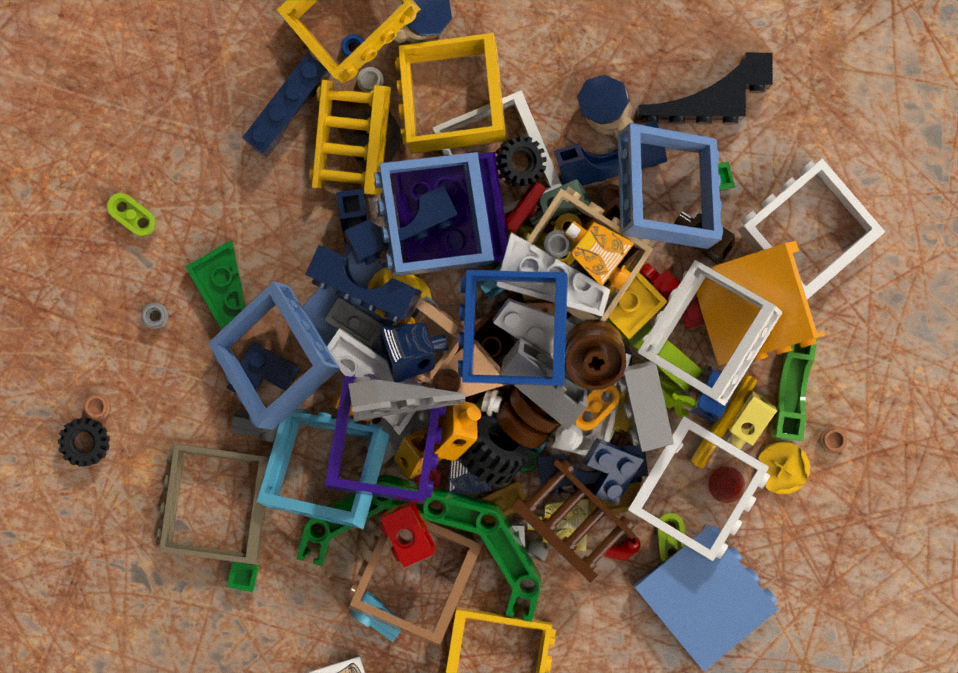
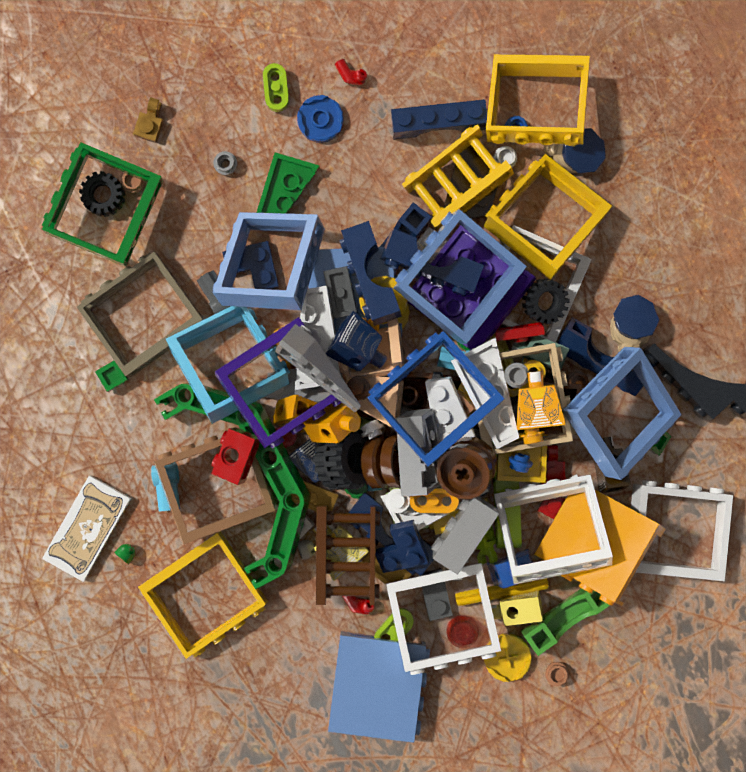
camera: 45 degrees right, 0 degrees up
none -> green window [42,142,163,267]
none -> pearl gold plate [133,97,164,143]
none -> blue tile [297,95,344,143]
none -> red arm [334,59,367,86]
none -> dark grey plate [419,568,453,621]
none -> blue plate [508,453,533,473]

